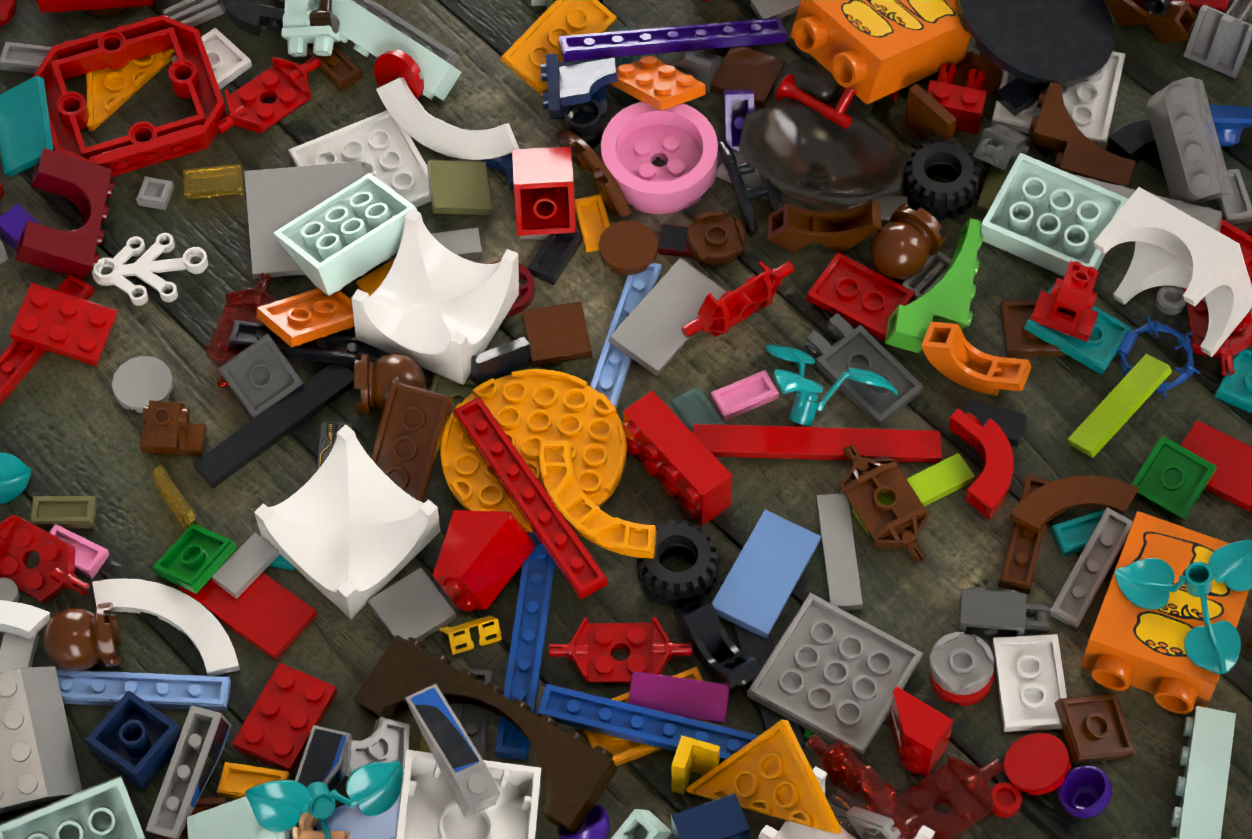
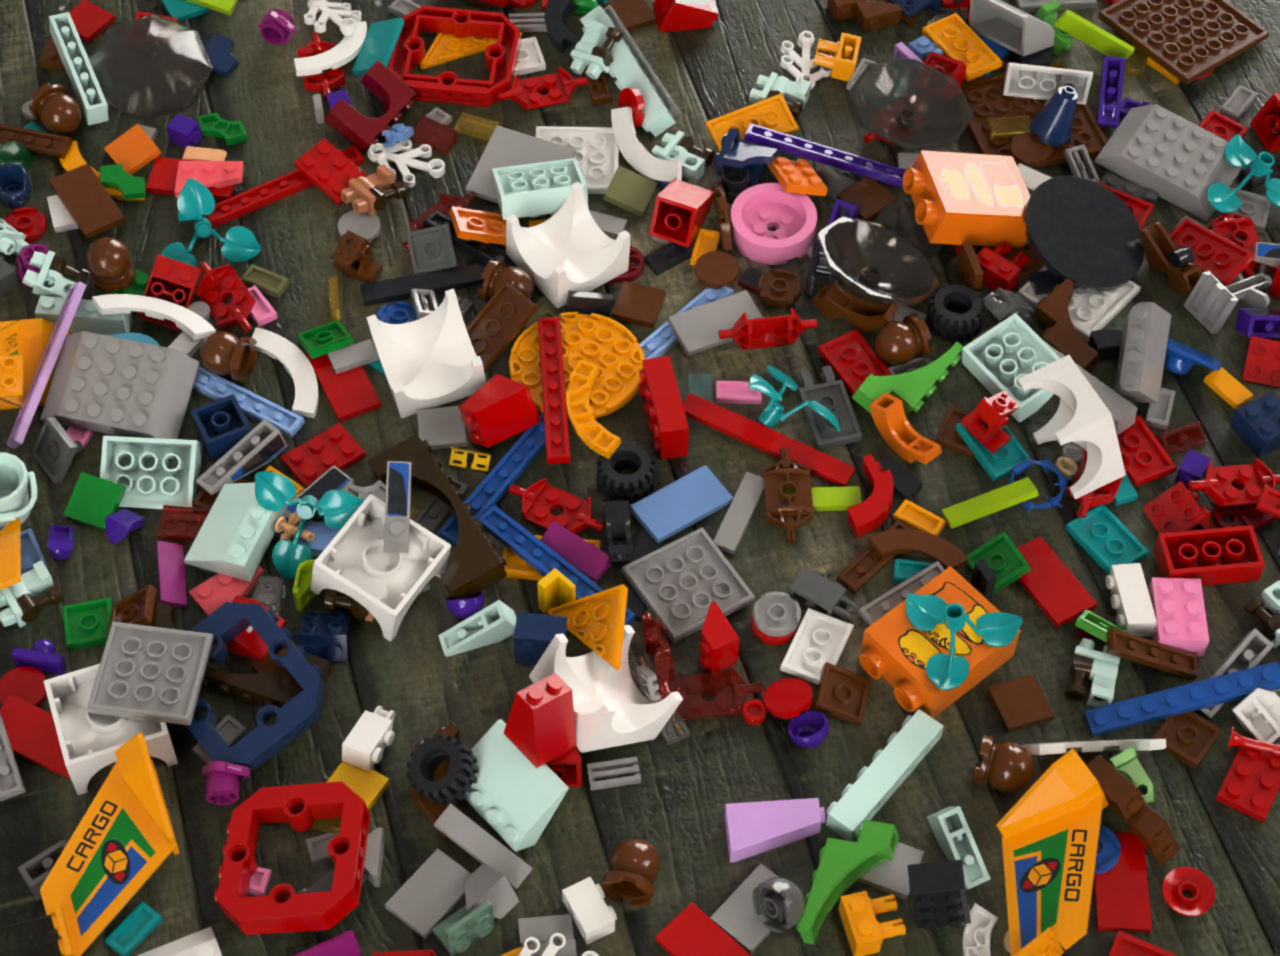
camera: 25 degrees right, 5 degrees down
red piece [776,74,857,129] -> none
none -> nougat hips [341,164,406,216]
none -> blue tile [377,301,417,324]
none -> medium blue plate [382,124,414,147]
none -> clear red slope [411,115,458,154]
none -> light grey tile [411,289,438,320]
none -> light aqua hips [651,131,715,186]
none -> light orange tile [893,499,946,536]
none -> black tile [970,559,997,602]
none -> tan tile [1054,456,1078,478]

